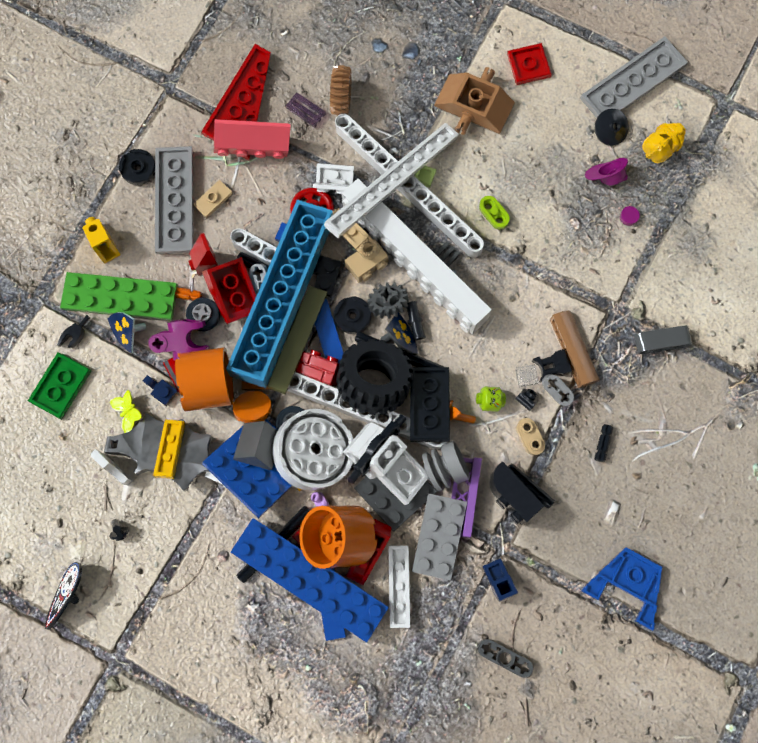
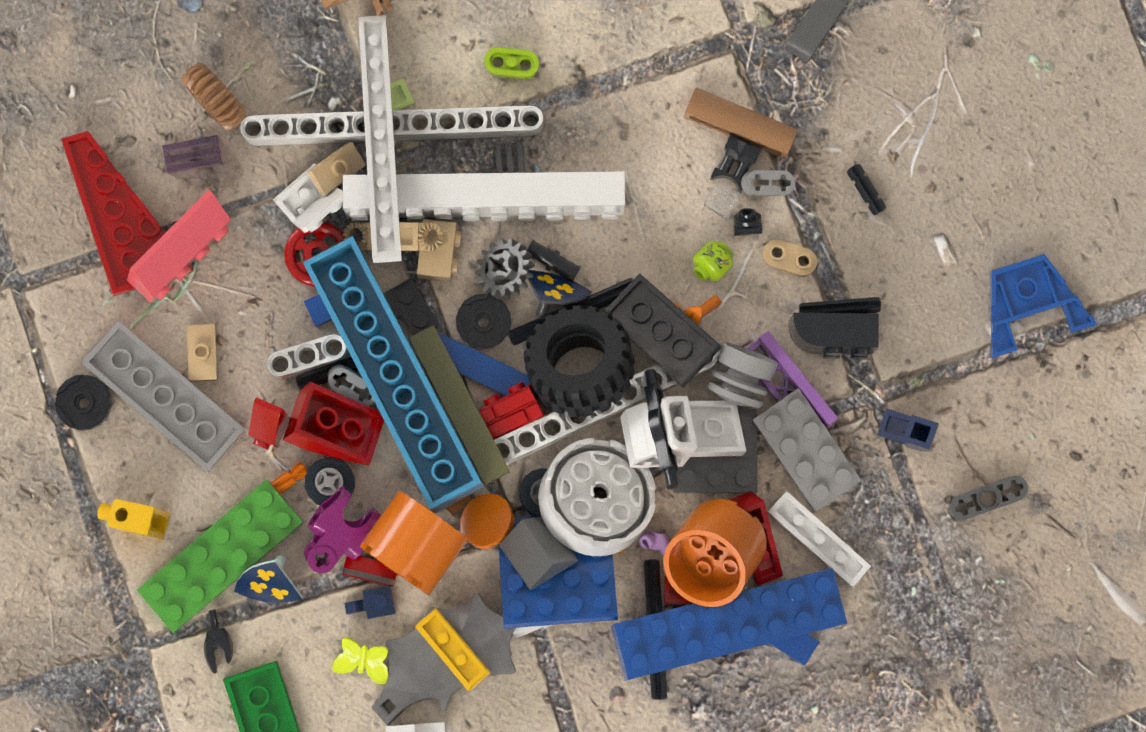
camera: 55 degrees left, 5 degrees up
none -> tan plate [307,142,366,195]

